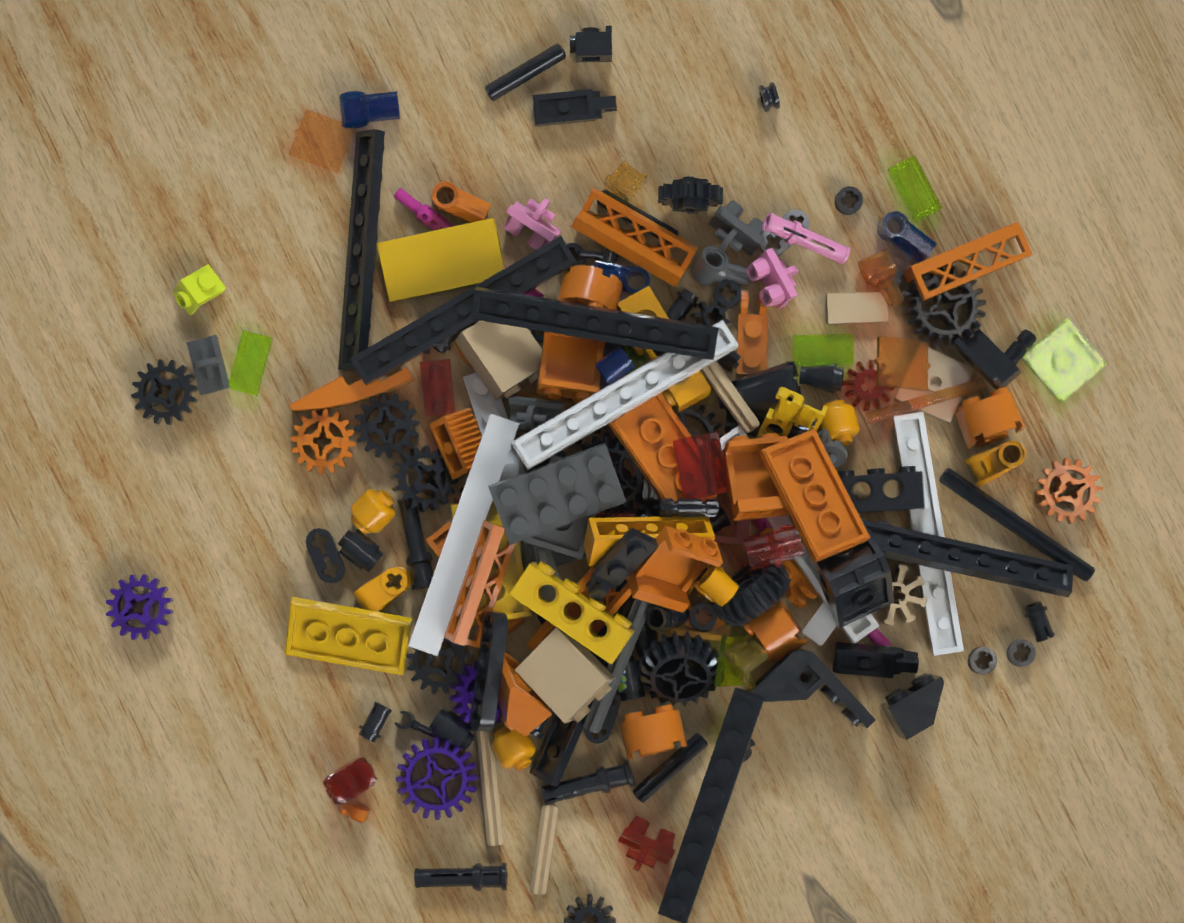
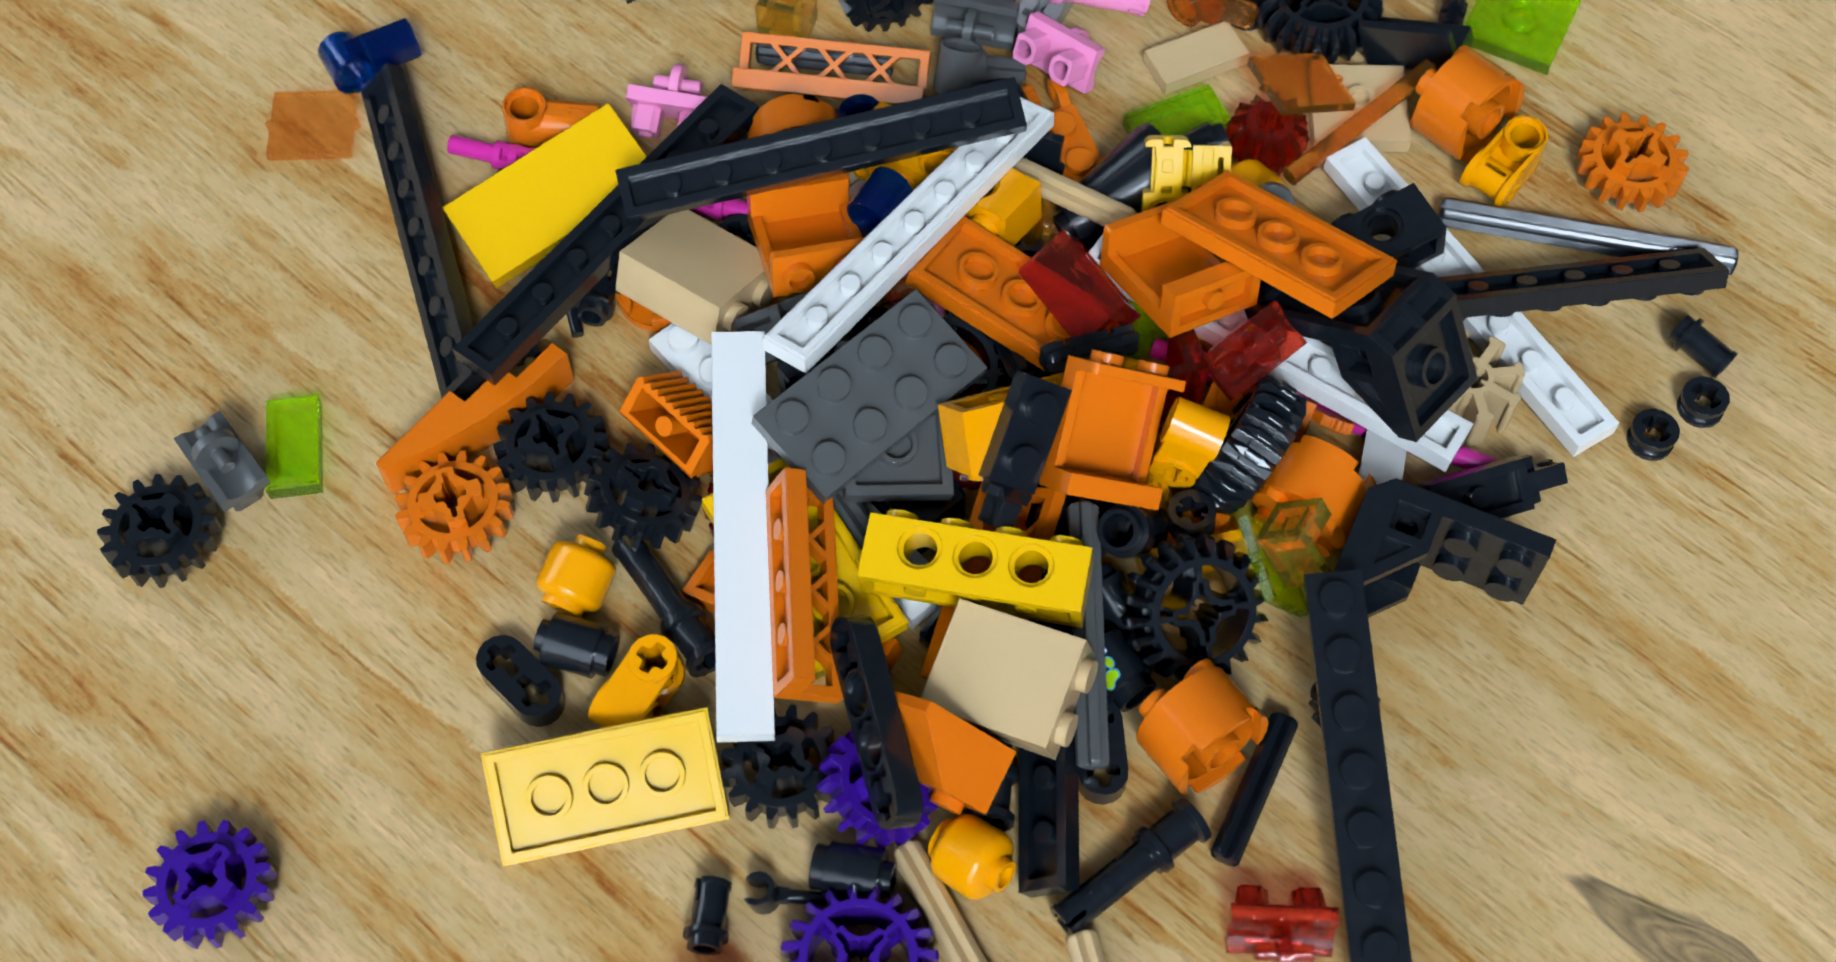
camera: 20 degrees left, 25 degrees down
neon yellow bracket [173,264,226,315] -> none
clear red hips [420,359,456,417] -> none
black slope [881,673,944,740] -> none

